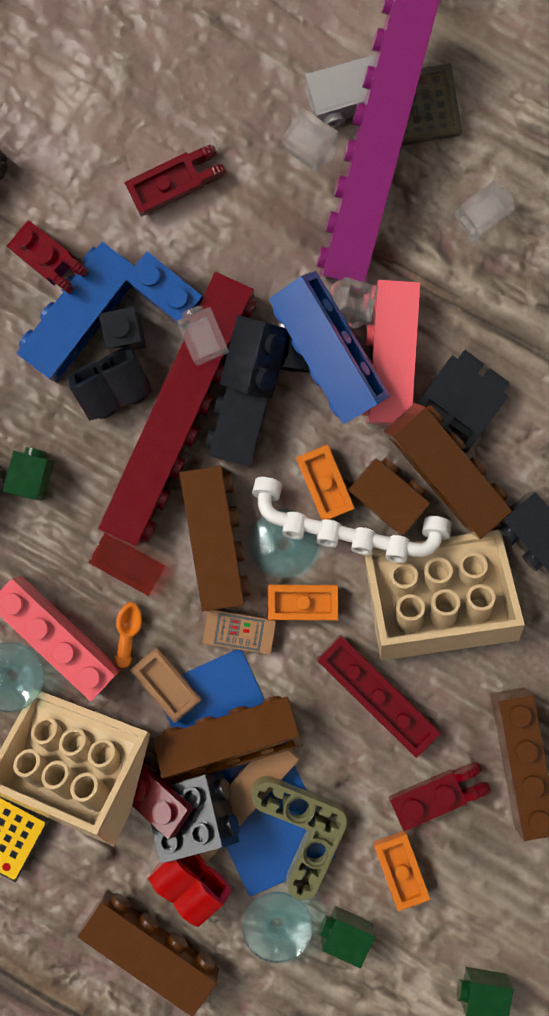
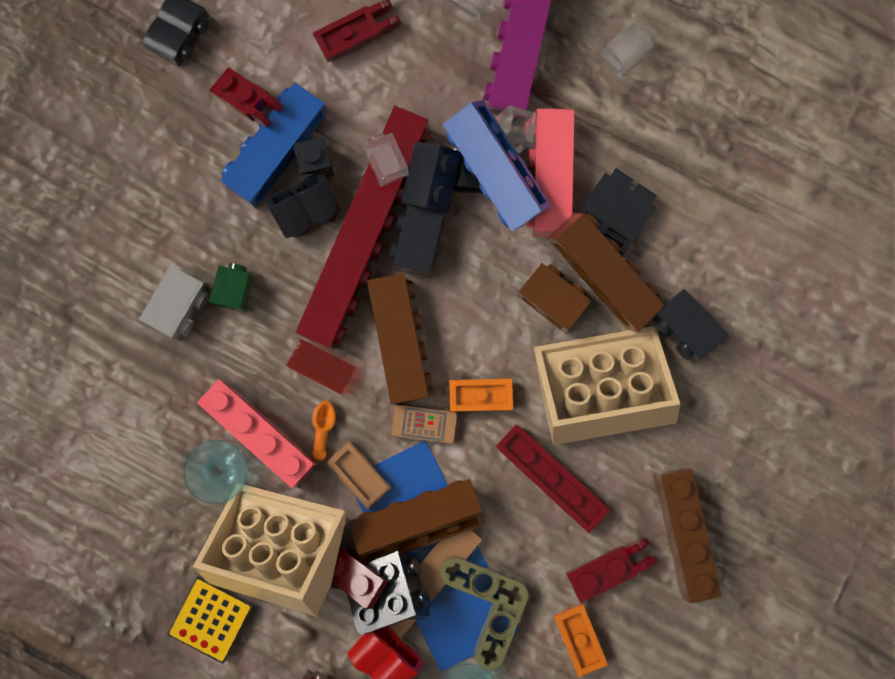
camera: 10 degrees left, 5 degrees down
blue brick [125,251,203,330] -> none
clear light blue dish [250,509,318,578] -> none
white bar [252,477,452,563] -> none
orange plate [296,444,355,521] -> none

